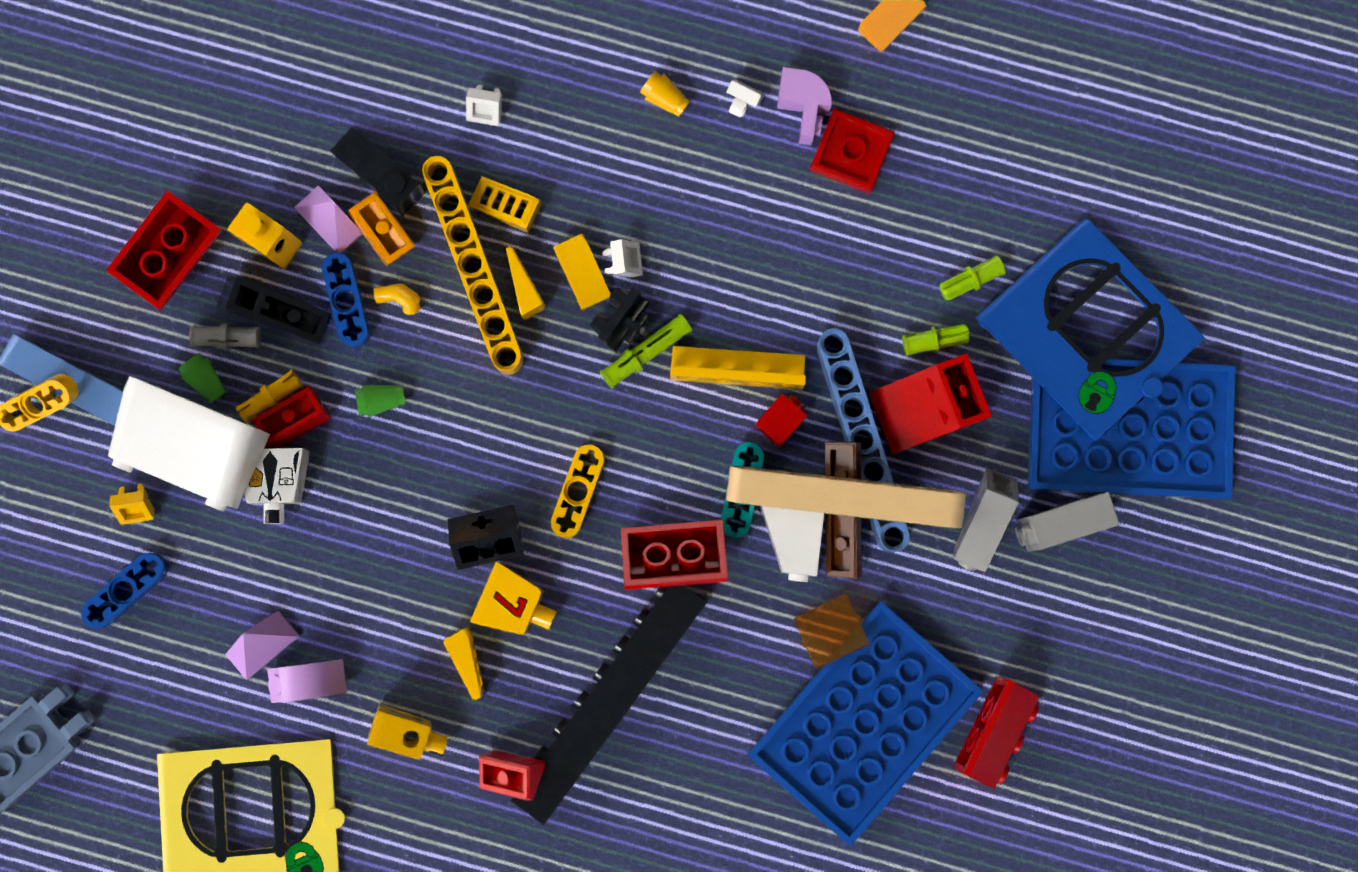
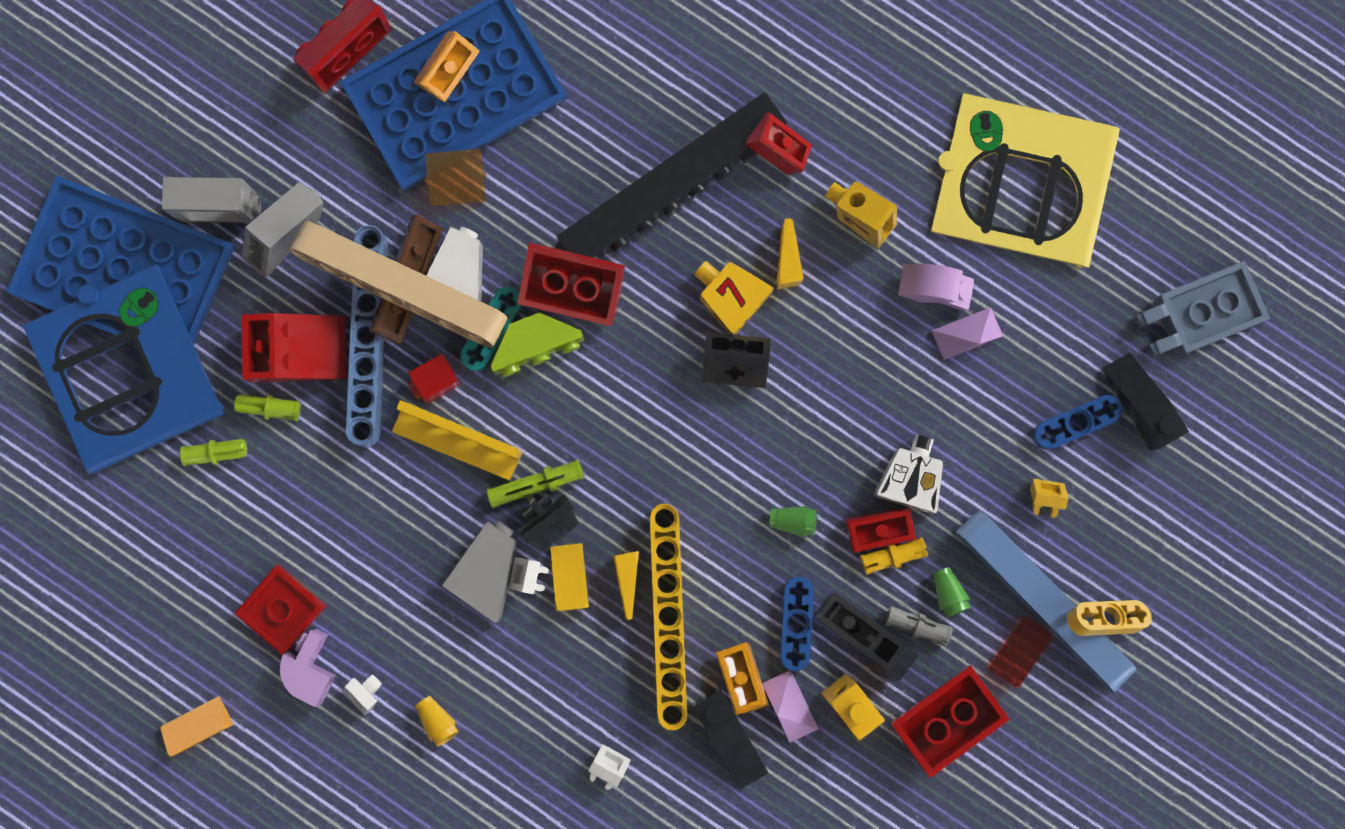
camera: 165 degrees left, 0 degrees up
white windscreen [108,376,270,512] -> none
yellow arm [373,283,421,315] -> none
yellow slope [468,176,542,233] -> none
yellow beam [551,444,605,538] -> none
none -> light orange slope [414,31,480,103]
none -> light grey slope [442,520,517,623]
none -> lime slope [491,313,585,377]
none -> clear red slope [987,616,1054,689]
none -> black slope [1101,352,1189,451]

